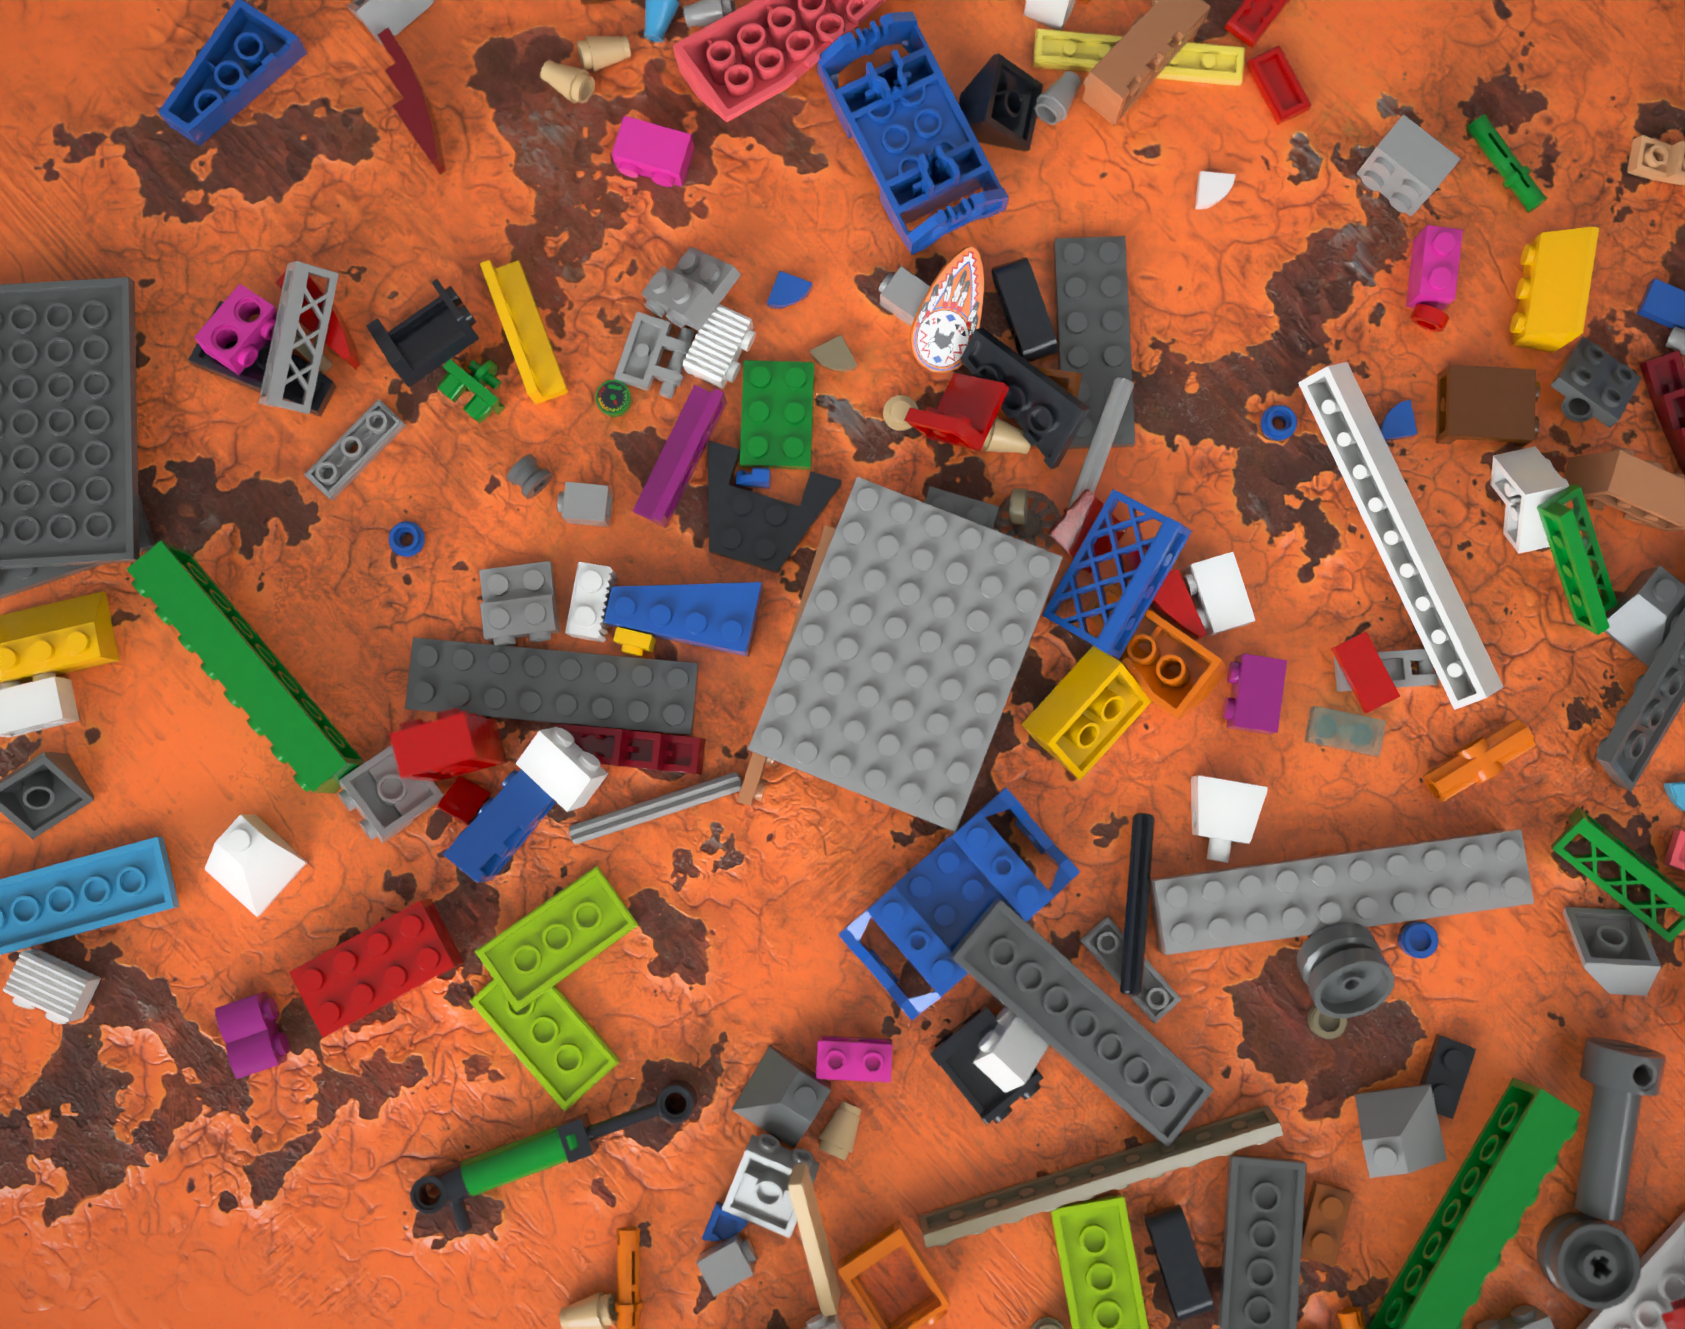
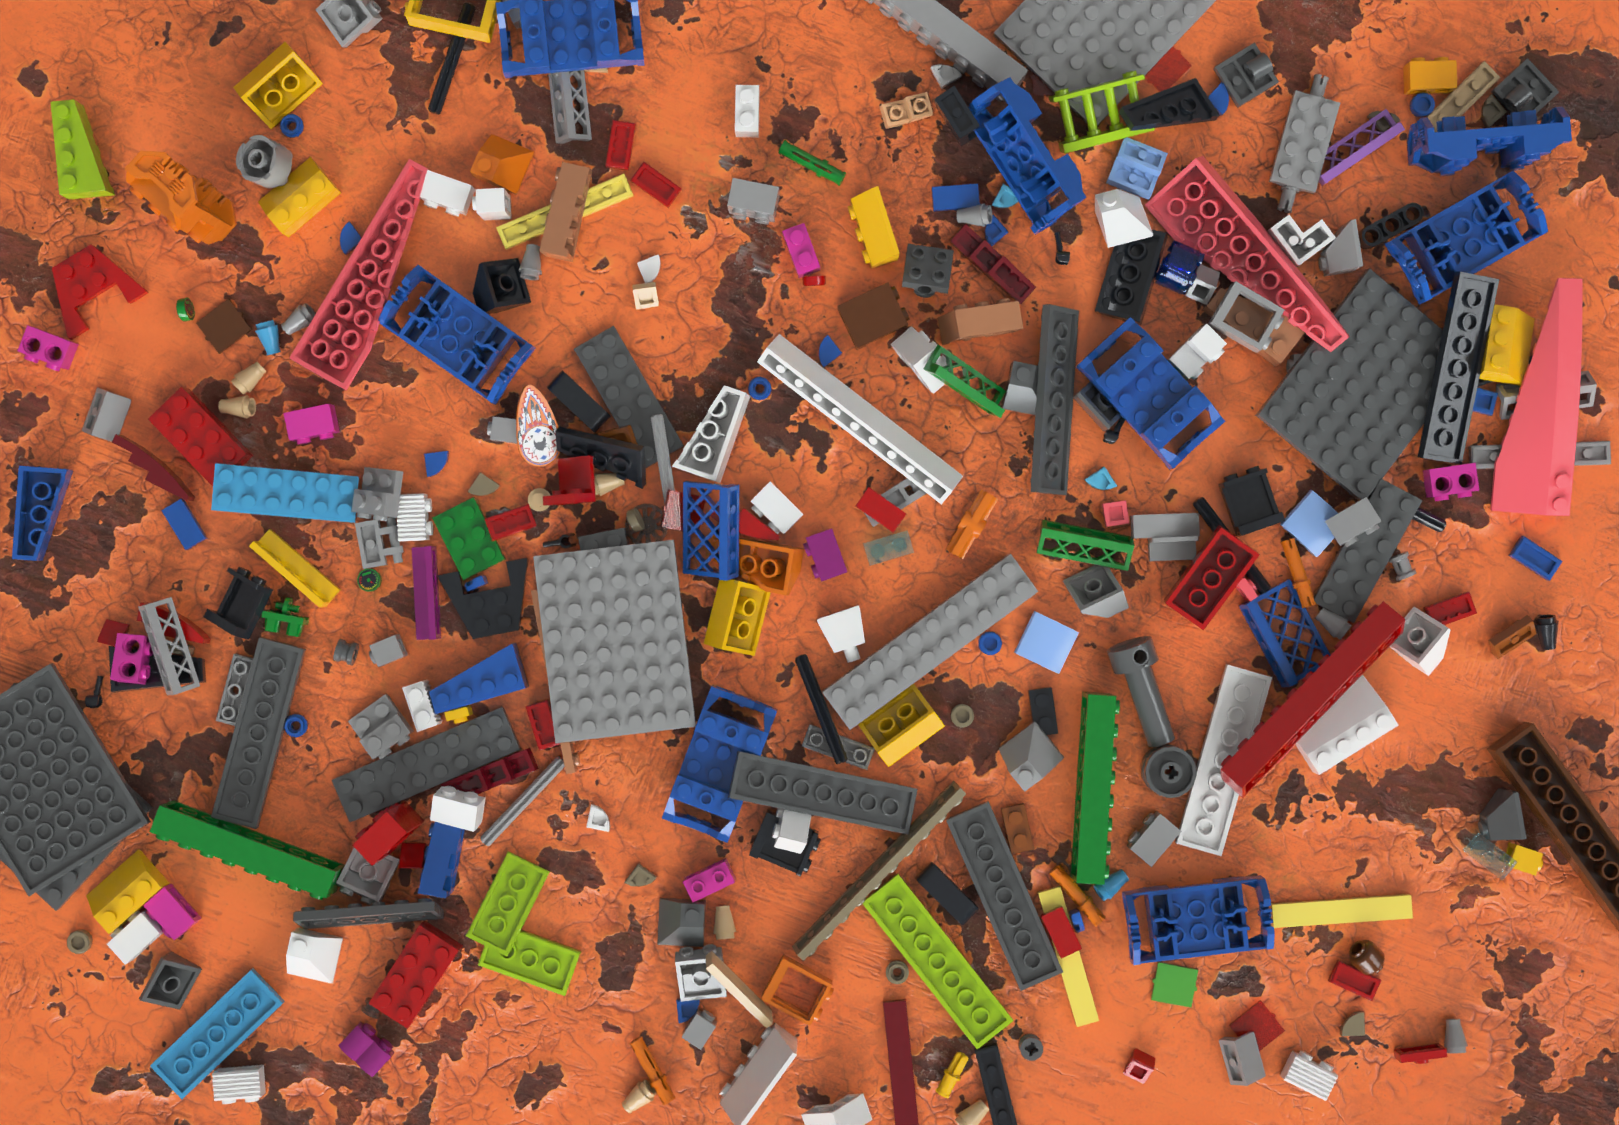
camera: 35 degrees left, 5 degrees up
piece [410,1080,697,1233] -> none
dark grey wheel [1297,923,1395,1018] -> none
none -> black hand [85,676,103,708]
none -> red slope [97,619,130,646]
none -> dark pink brick [143,884,201,940]
none -> red brick [148,387,254,486]
none -> blue tile [161,498,207,550]
none -> dark azure plate [211,463,359,523]
none -> dark grey plate [211,637,306,829]
none -> dark grey plate [293,898,444,929]
none -> clear smoke bush [361,998,381,1019]
none -> red plate [485,504,537,542]
none -> red plate [525,699,560,751]
none -> black hand [543,533,577,548]
none -> white tile [587,804,610,832]
none -> dark tan tile [624,863,657,887]
none -> plate [632,282,659,310]
none -> white wedge [672,385,750,483]
none -> white brick [735,85,760,138]
none -> yellow slope [858,684,945,767]
none -> light blue slope [1014,611,1079,674]

